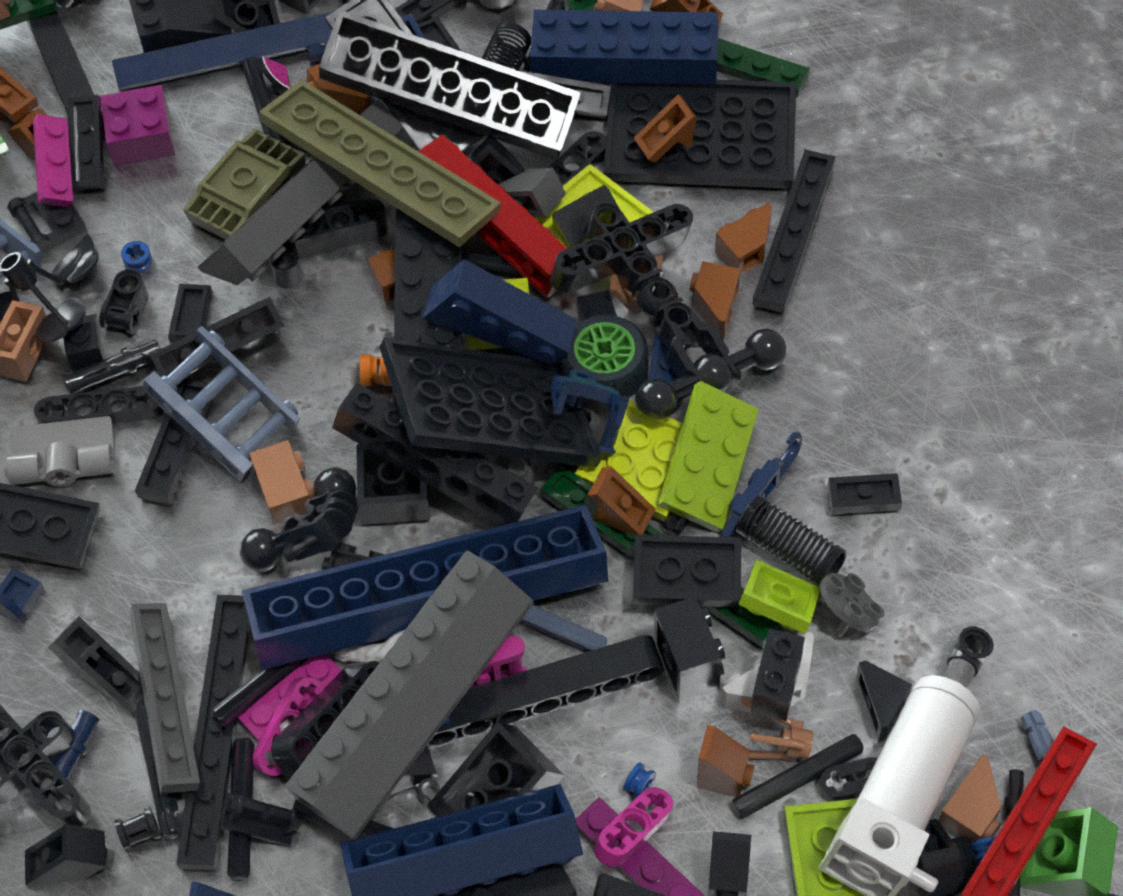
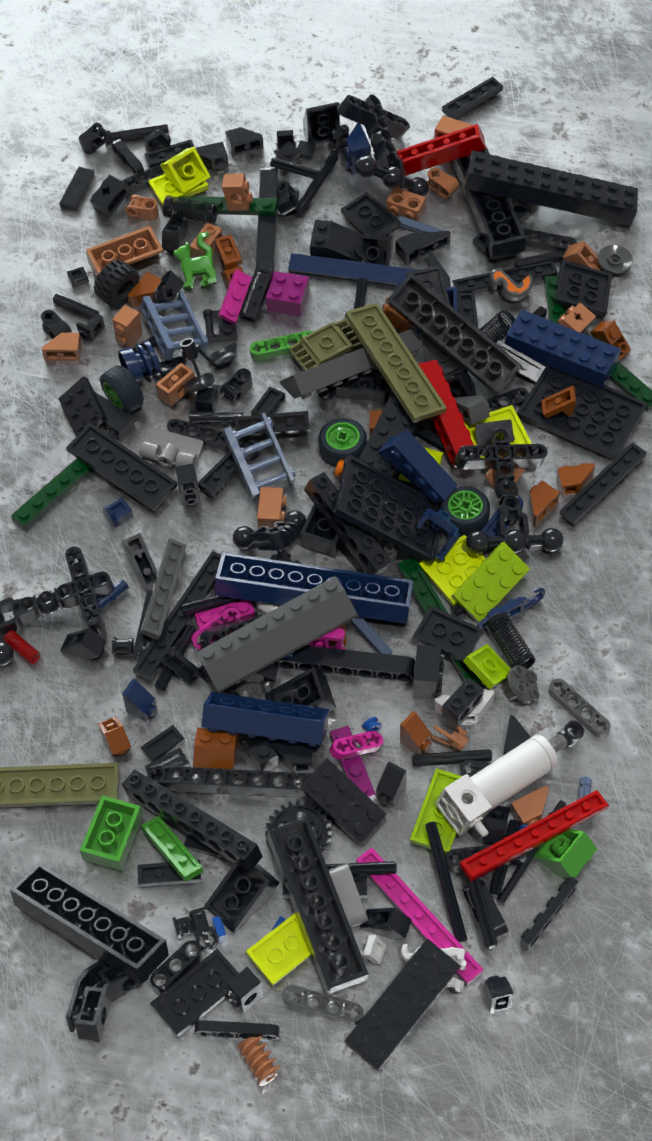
camera: 25 degrees right, 0 degrees up
blue bush [121,241,152,273] -> none
tile [256,56,290,95] -> none
black tile [577,290,617,320] -> none
dark orange slope [587,466,656,536] -> none
black plate [828,473,902,514] -> none
none -> black brick [175,463,201,506]
none -> bright green beam [250,331,314,360]
none -> wheel [318,418,367,466]
none -> dark grey beam [549,678,611,738]

